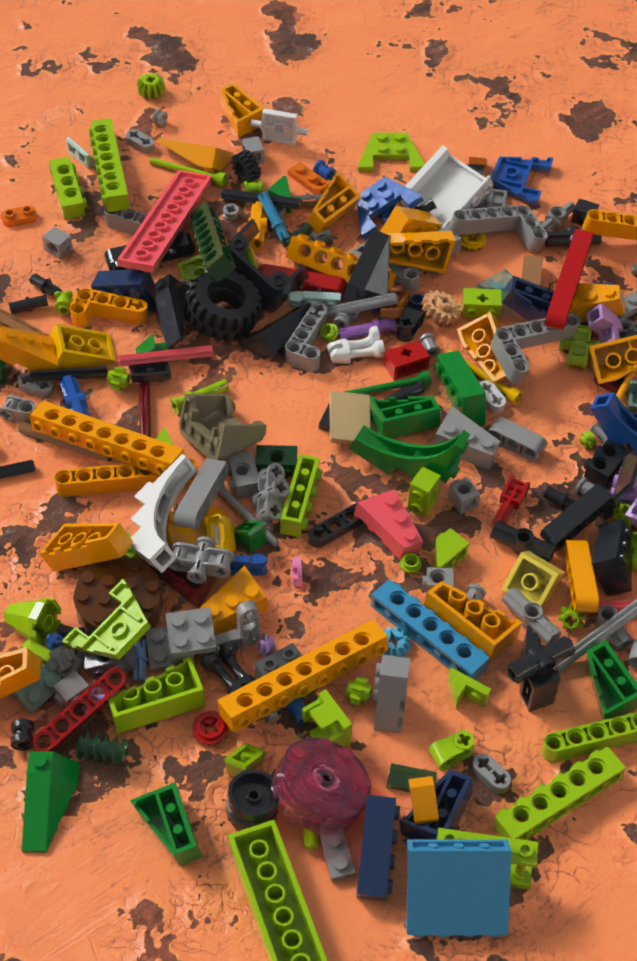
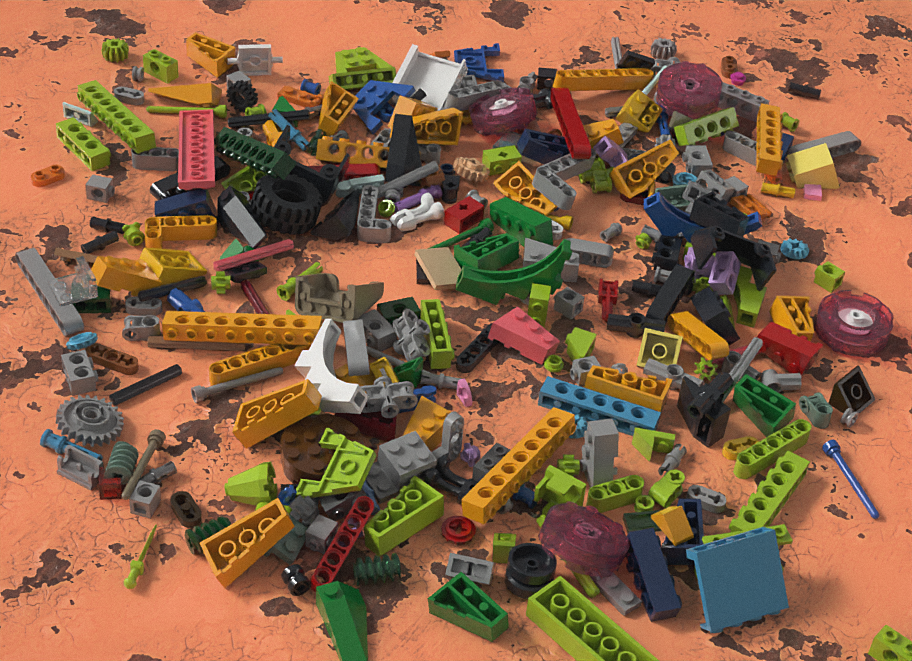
camera: 25 degrees left, 10 degrees down
none -> lime brick [143,49,179,84]
none -> light grey piece [191,367,283,403]
none -> lime brick [328,67,396,91]
none -> light grey pin [420,372,462,390]
none -> light grey brick [445,553,496,585]
none -> clear pink piece [469,88,538,137]
none -> lime beam [586,475,644,514]
none -> light grey pin [600,223,623,242]
none -> lime bush [634,495,654,516]
none -> light grey pin [658,444,687,475]
none -> yellow beam [722,436,759,460]

